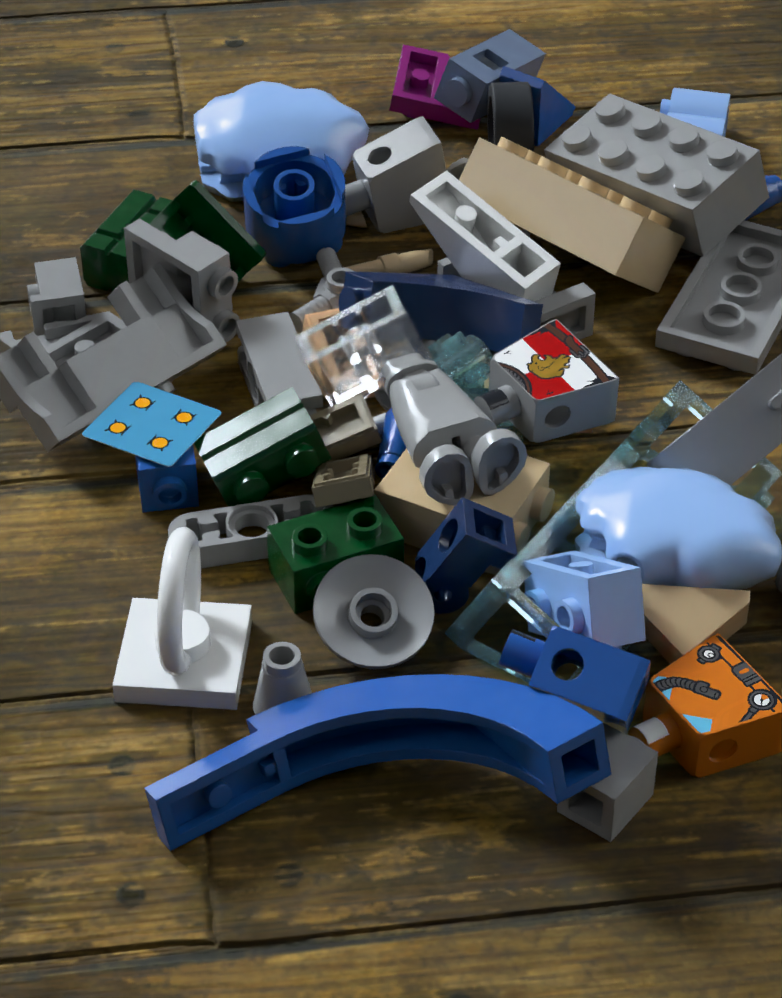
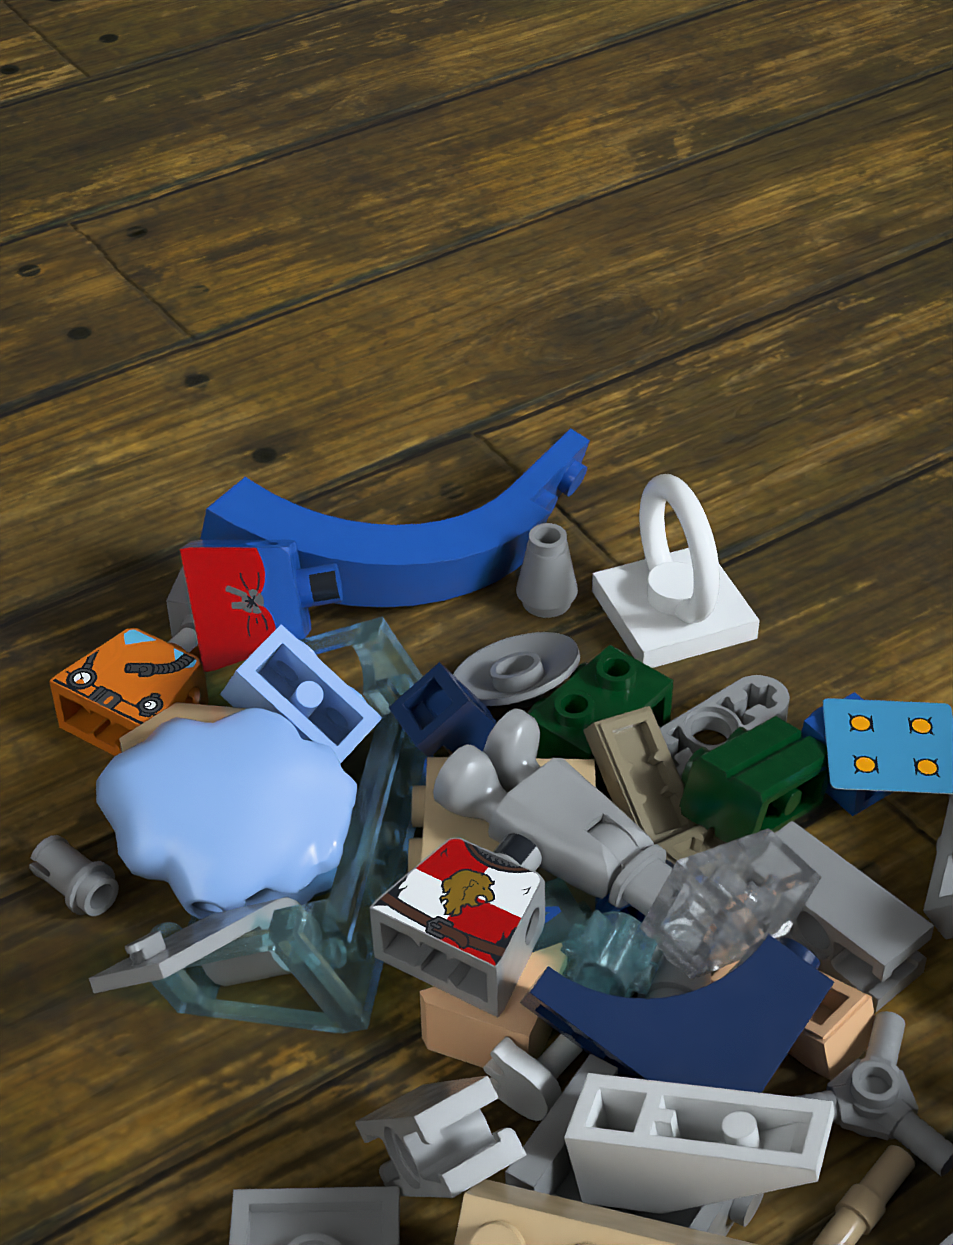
camera: 155 degrees right, 0 degrees up
none -> light grey piece [355,1076,526,1198]

